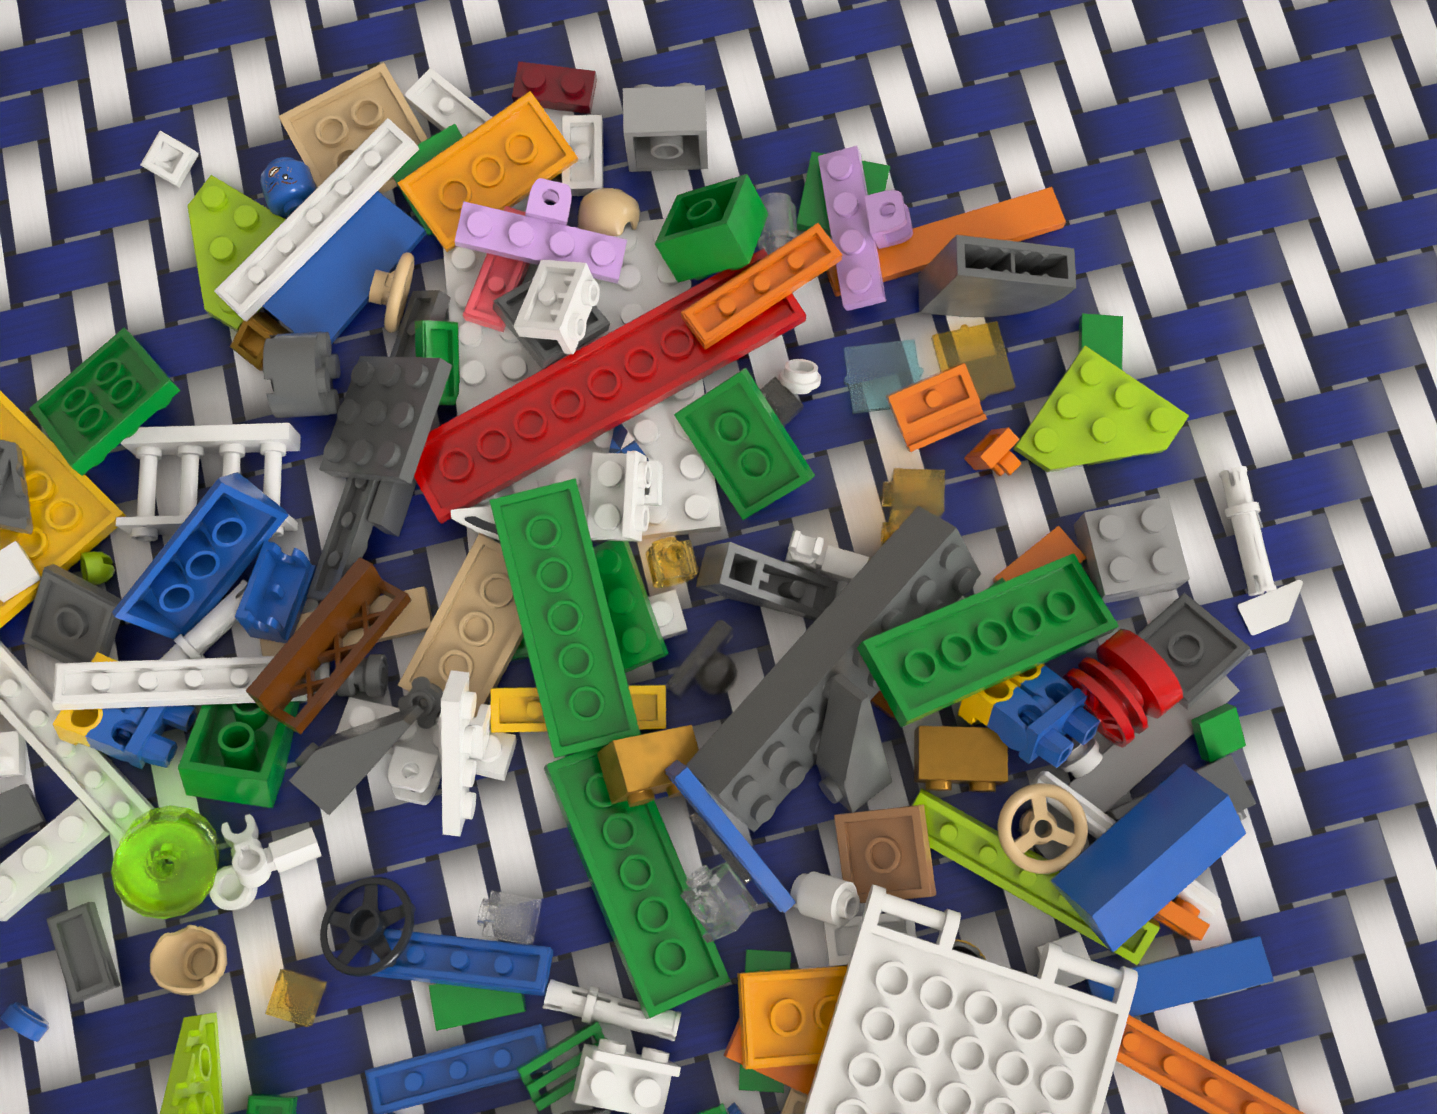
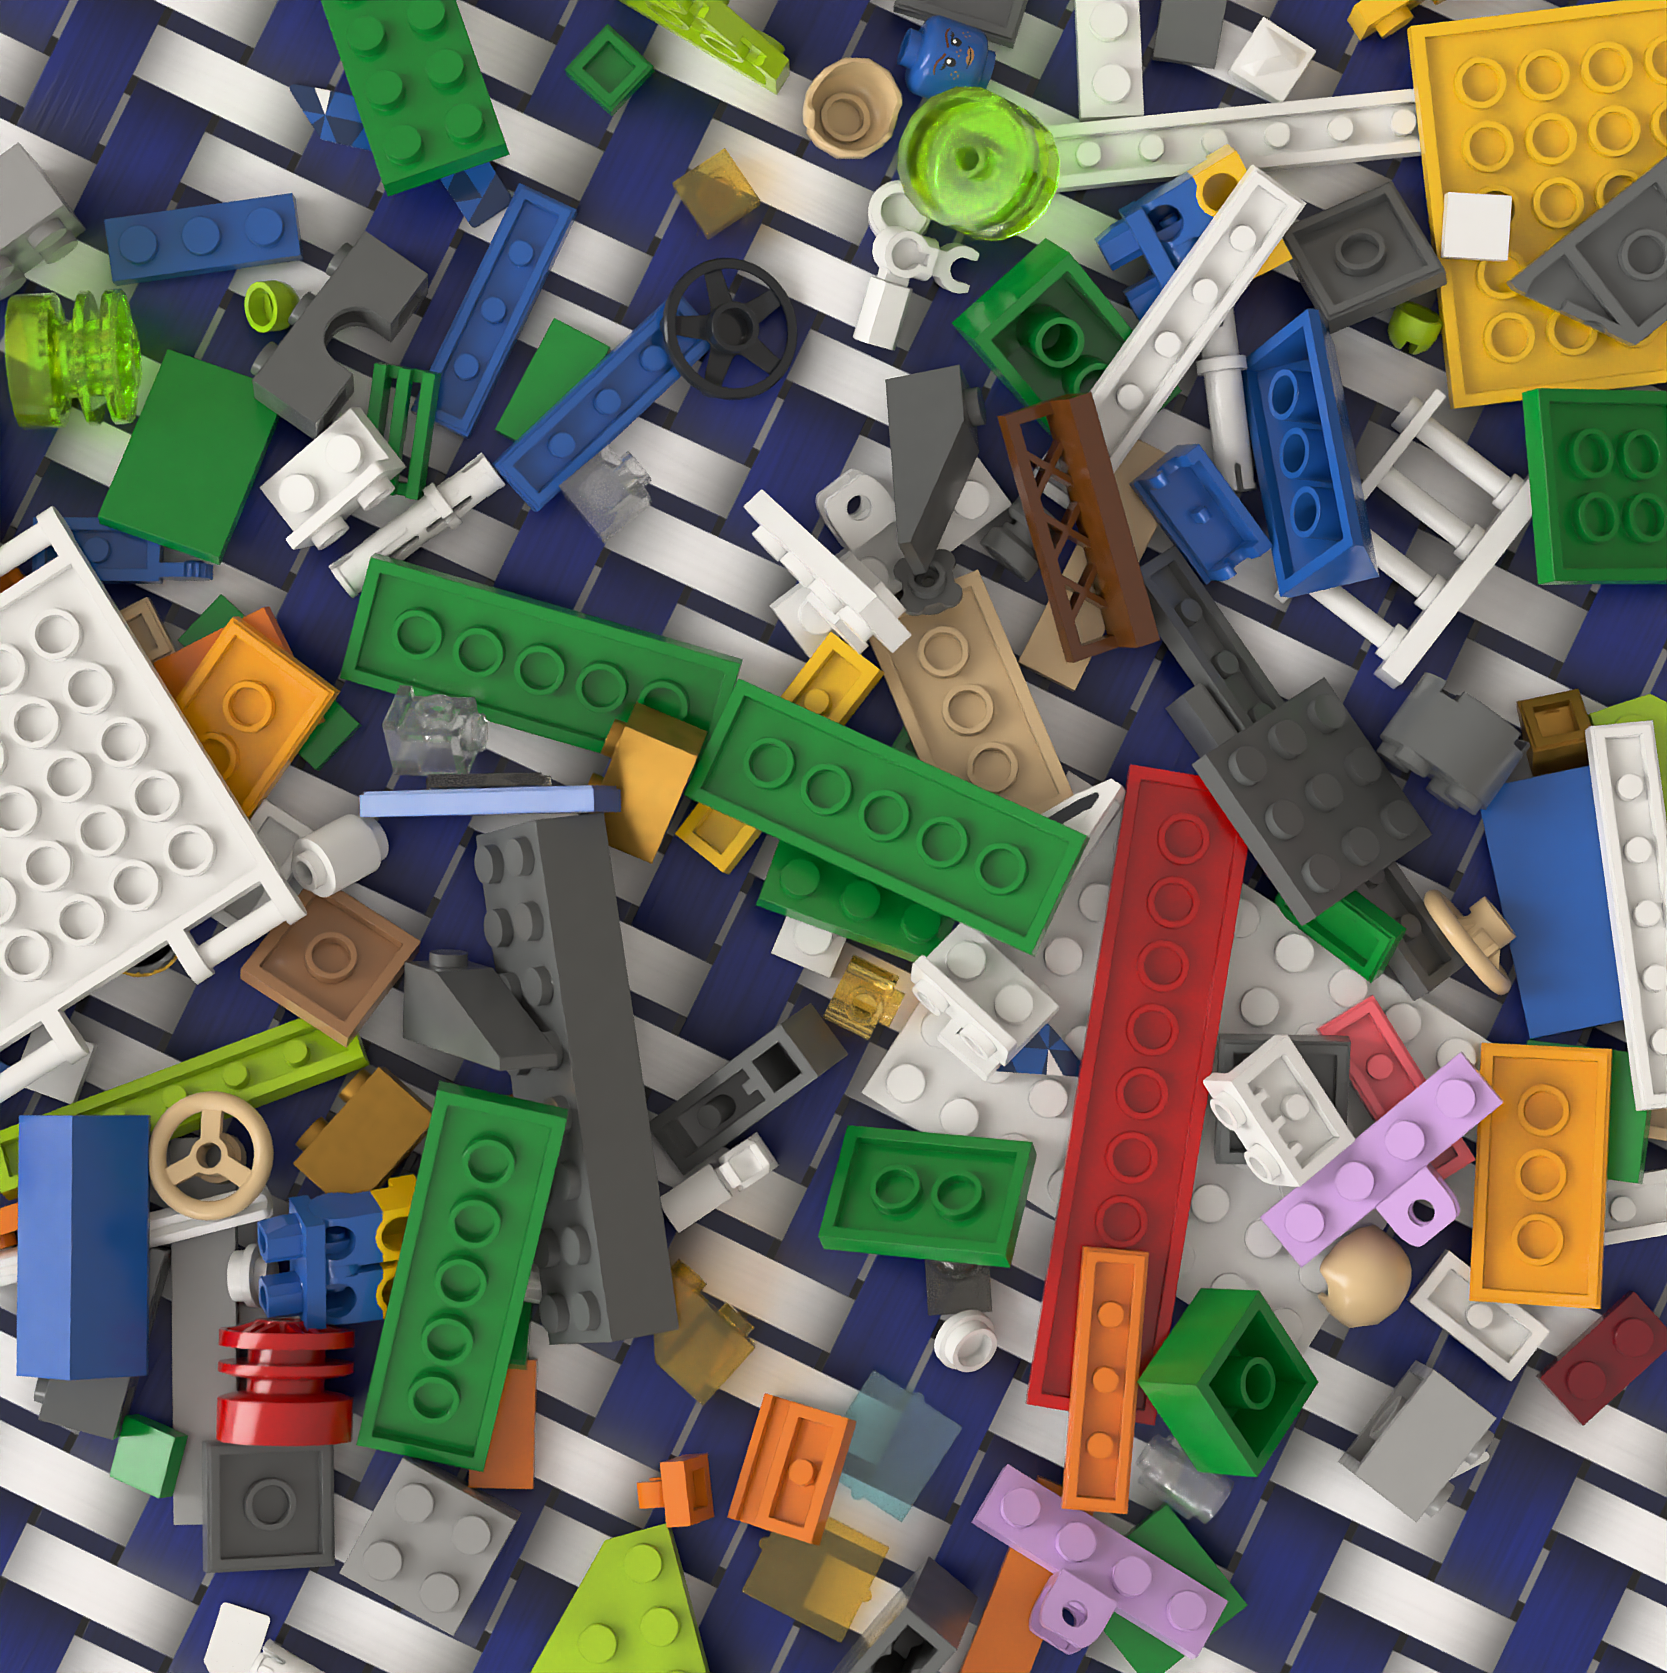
camera: 125 degrees right, 10 degrees up
clear smoke tile [666,619,738,701] -> none
none -> blue head [897,15,996,108]

